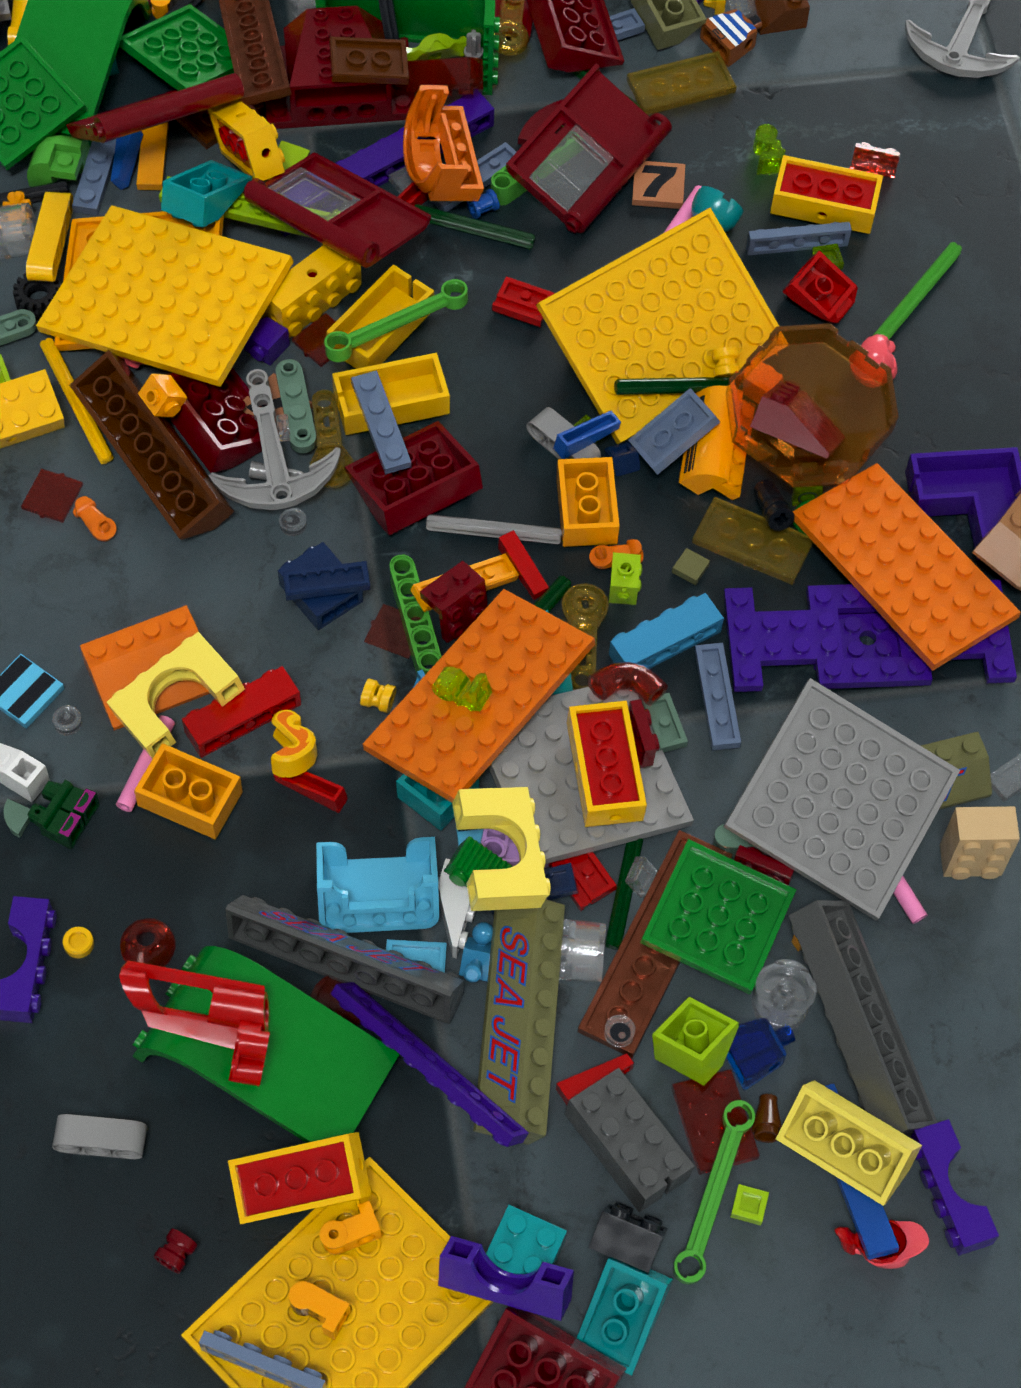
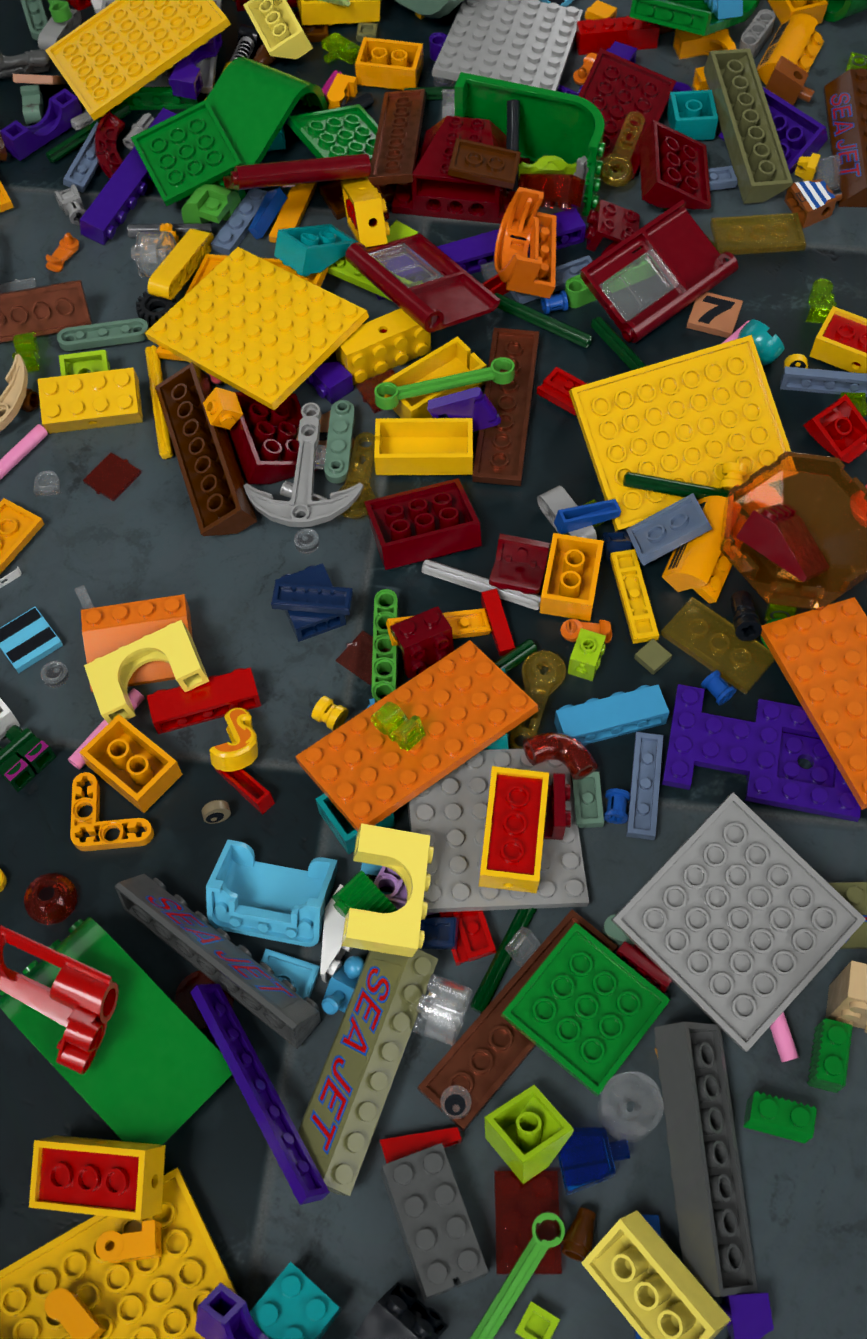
camera: 20 degrees right, 0 degrees up
orange piece [73,496,116,541] -> none
sand blue plate [351,370,411,474] -> none
none -> light orange beam [70,772,154,851]
none -> clear tile [75,585,94,609]
none -> dark tan tile [201,800,231,824]
none -> dark purple container [427,387,501,432]
none -> copper plate [472,328,539,486]
none -> dark red bracket [489,533,550,594]
none -> dark red bracket [585,199,640,252]
none -> dark green axle [591,316,646,370]
none -> blue bush [604,788,630,824]
none -> yellow plate [610,549,659,644]
none -> blue bush [701,670,736,706]
none -> green brick [743,1091,817,1144]
none -> yellow tile [784,354,808,368]
none -> green brick [807,1018,853,1093]

